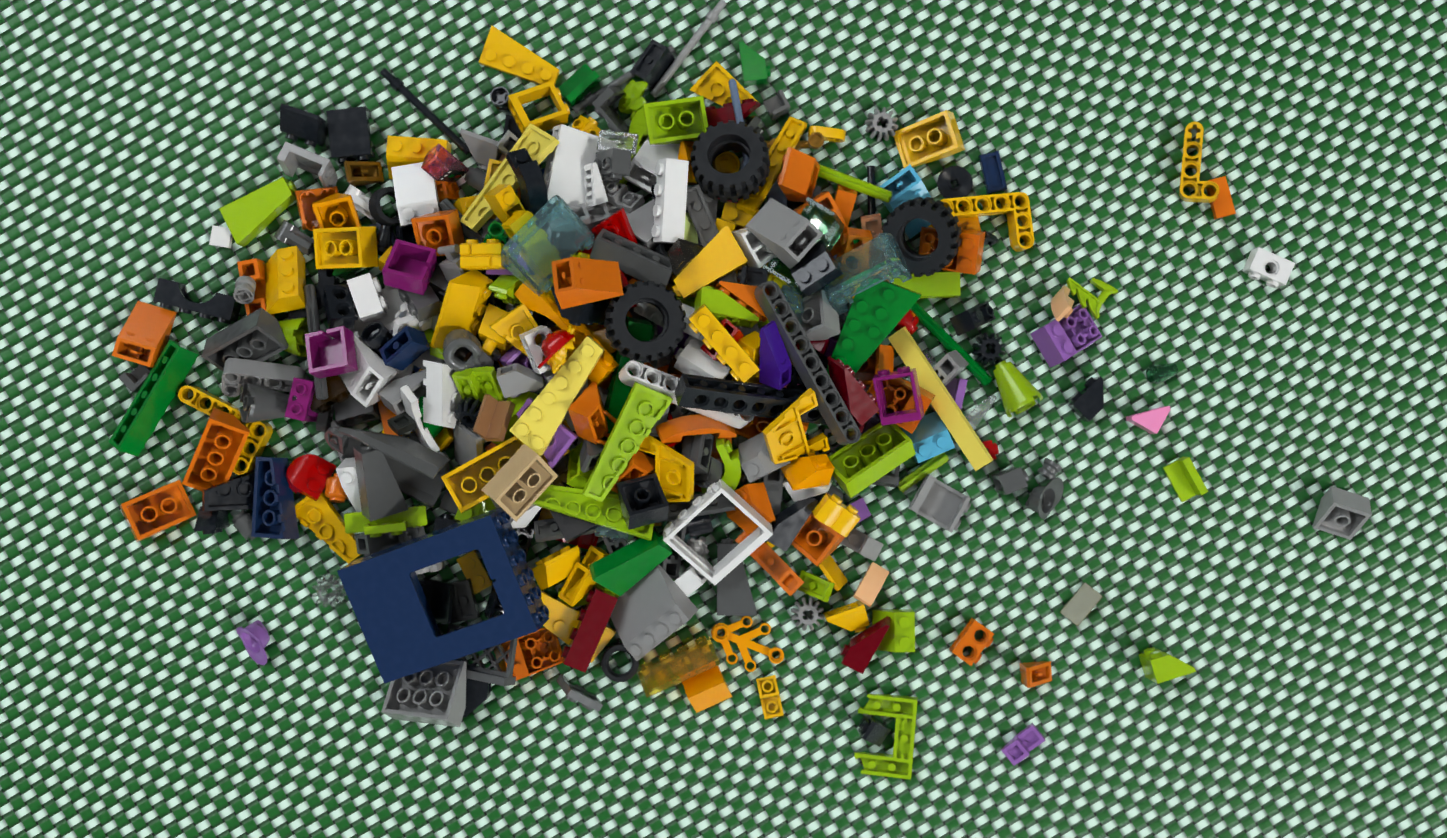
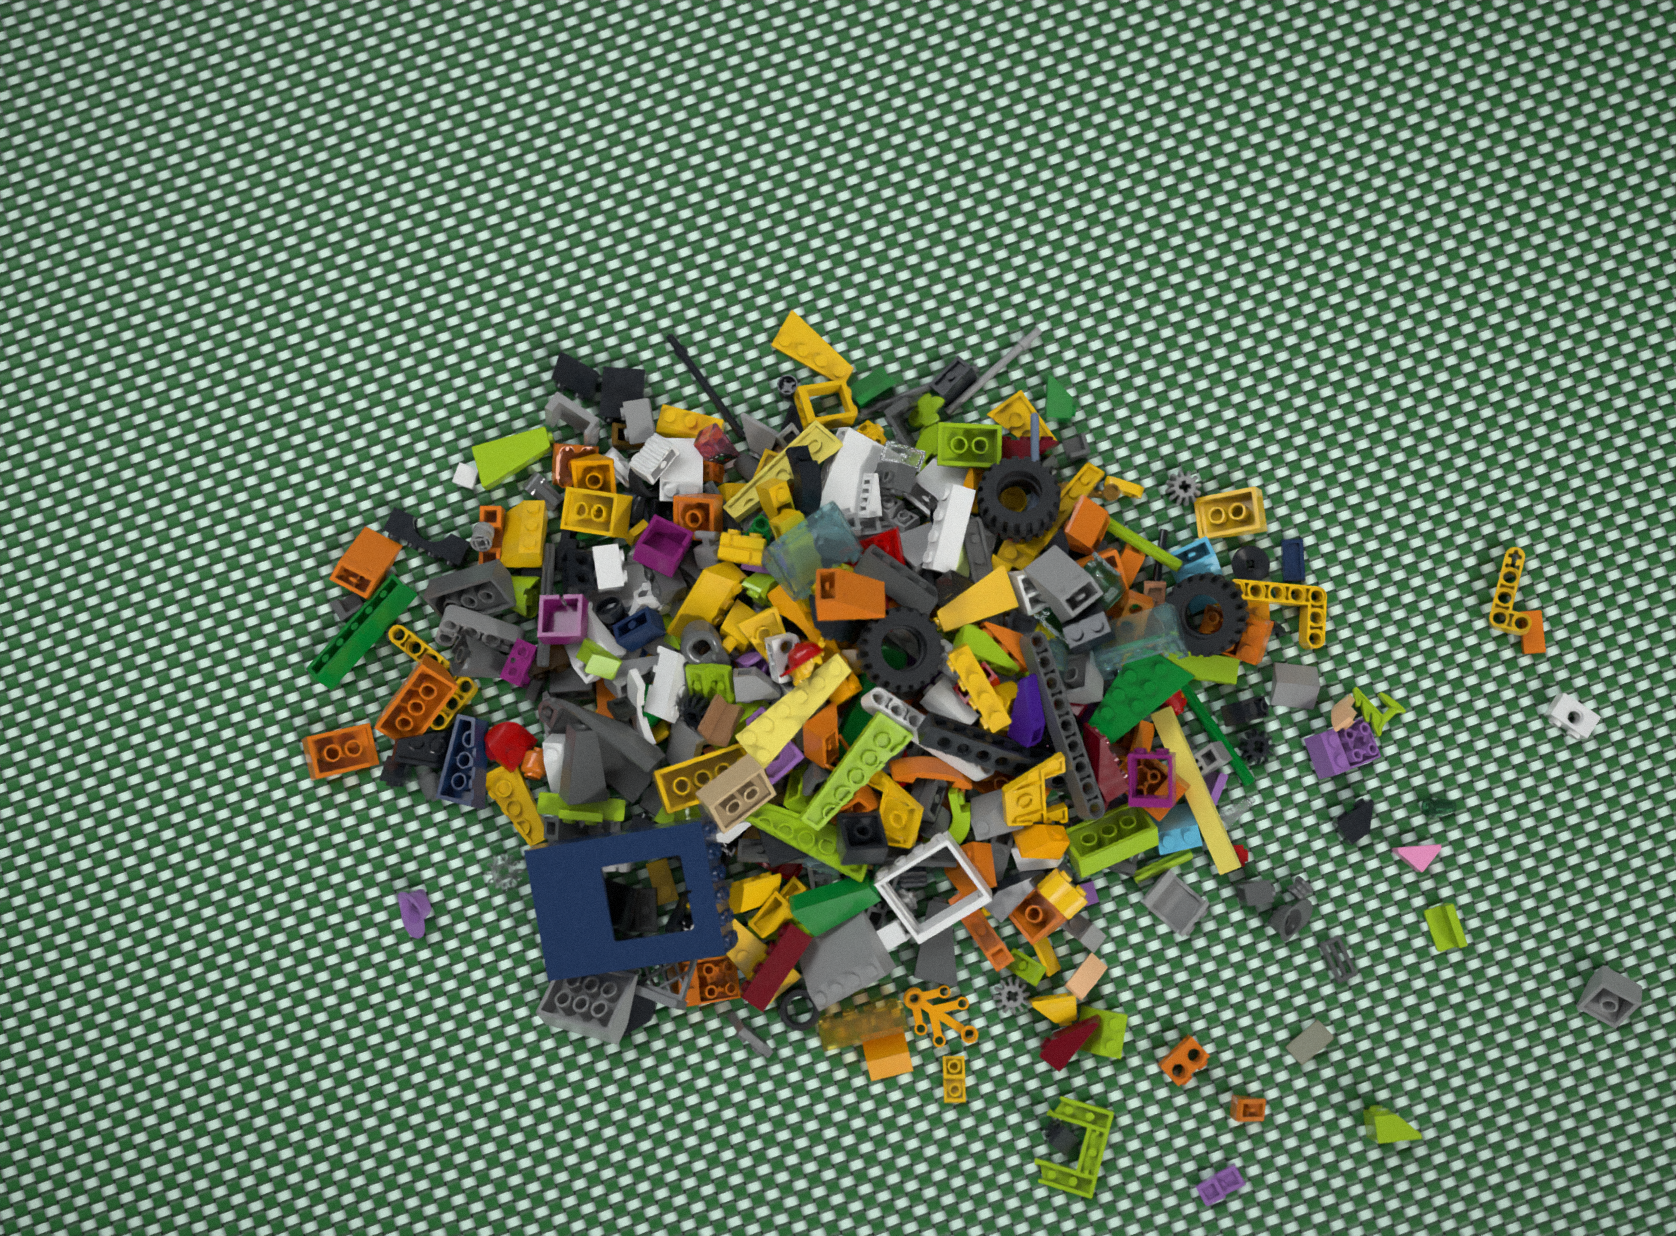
camera: 20 degrees right, 5 degrees down
lime cone [993,360,1043,417] -> none
none -> lime slope [576,638,622,680]
none -> light grey brick [620,398,656,445]
none -> white brick [629,433,680,485]
none -> light grey slope [1270,662,1320,710]
none -> dark grey tile [1318,935,1358,984]

